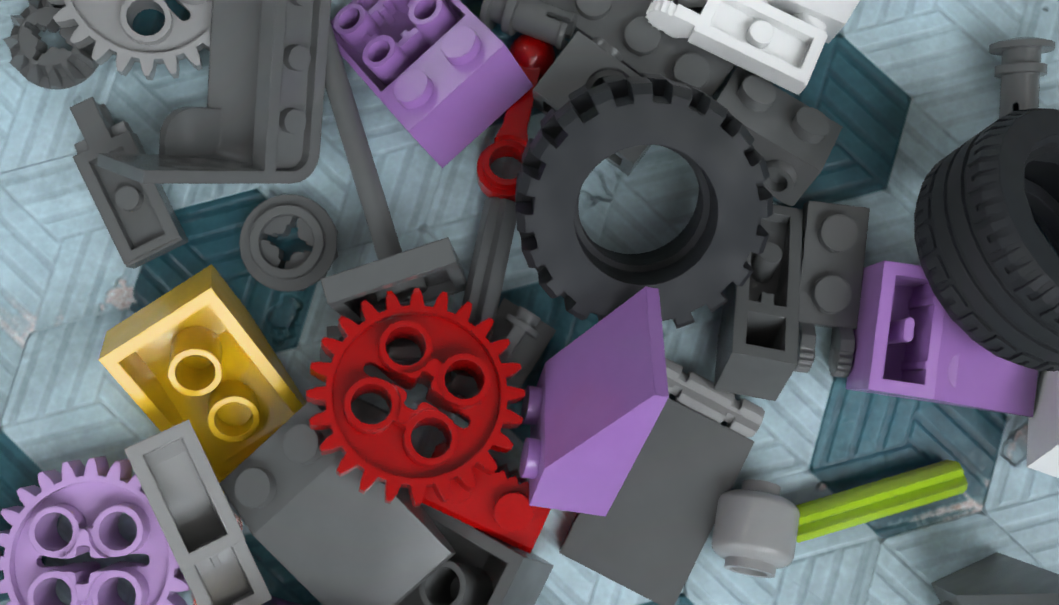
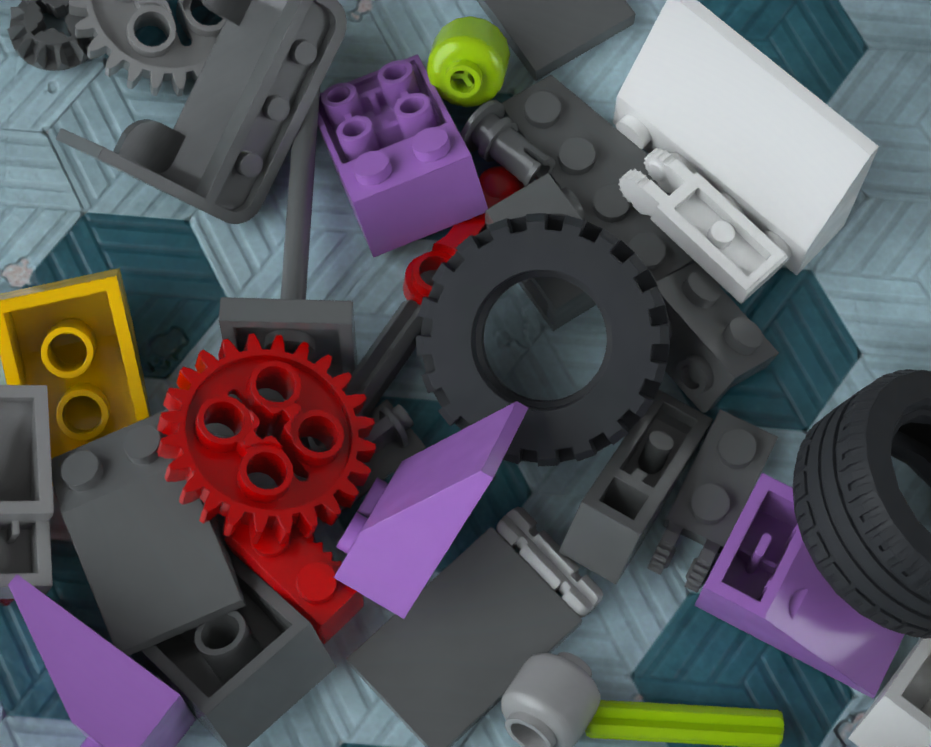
camera: 15 degrees right, 15 degrees down
dark grey hinge [70,97,189,269] -> none
dark grey gear [239,194,338,292] -> none

